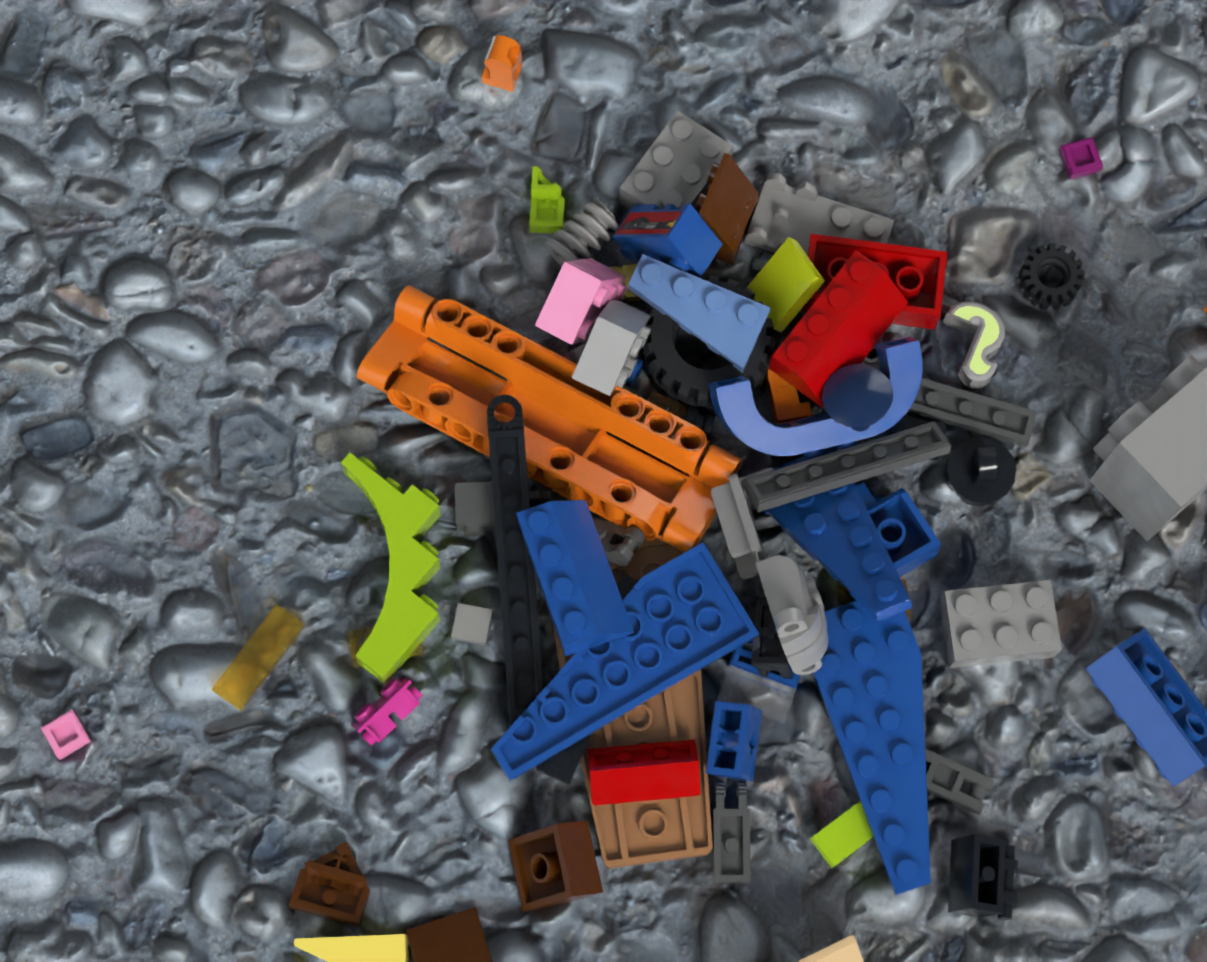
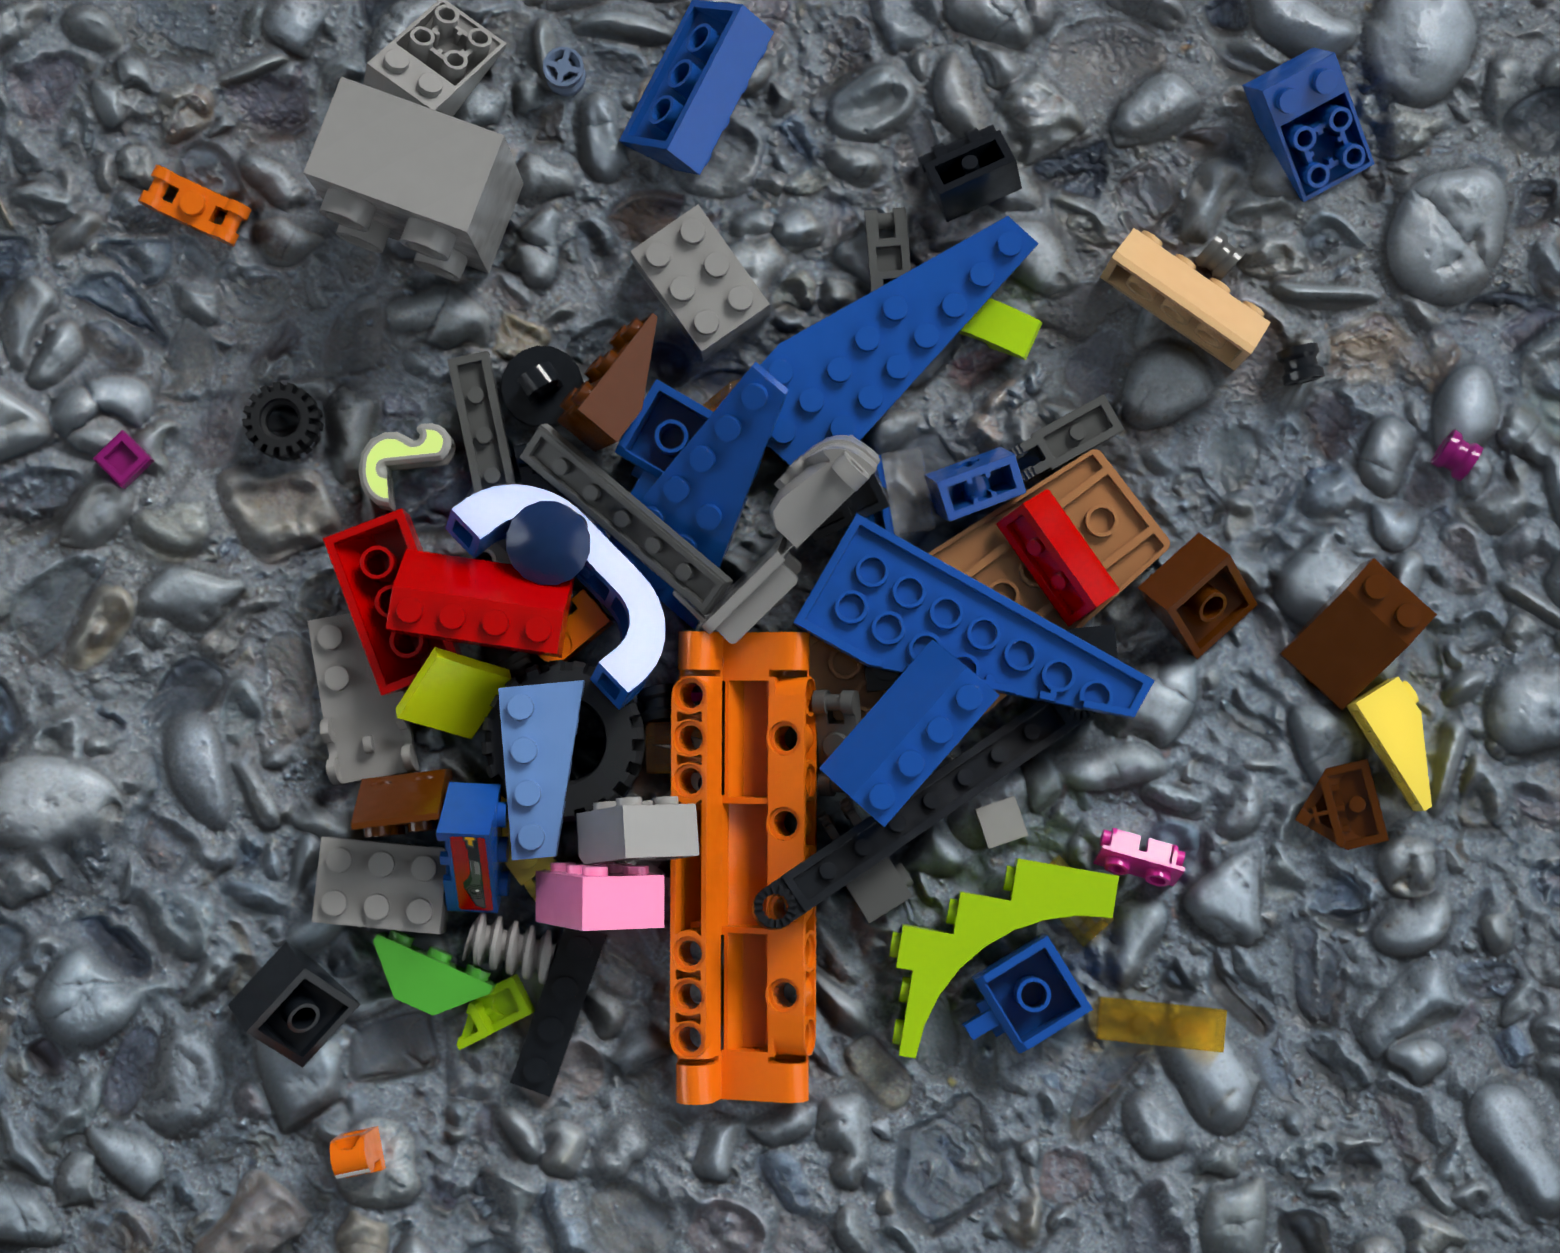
camera: 120 degrees left, 10 degrees up
bright pink tile [41,709,92,760] -> none
none -> black slope [228,942,360,1068]
none -> bright green slope [373,930,497,1016]
none -> black plate [510,928,608,1097]
none -> reddish brown slope [557,313,658,452]
none -> blue hinge [962,933,1093,1054]

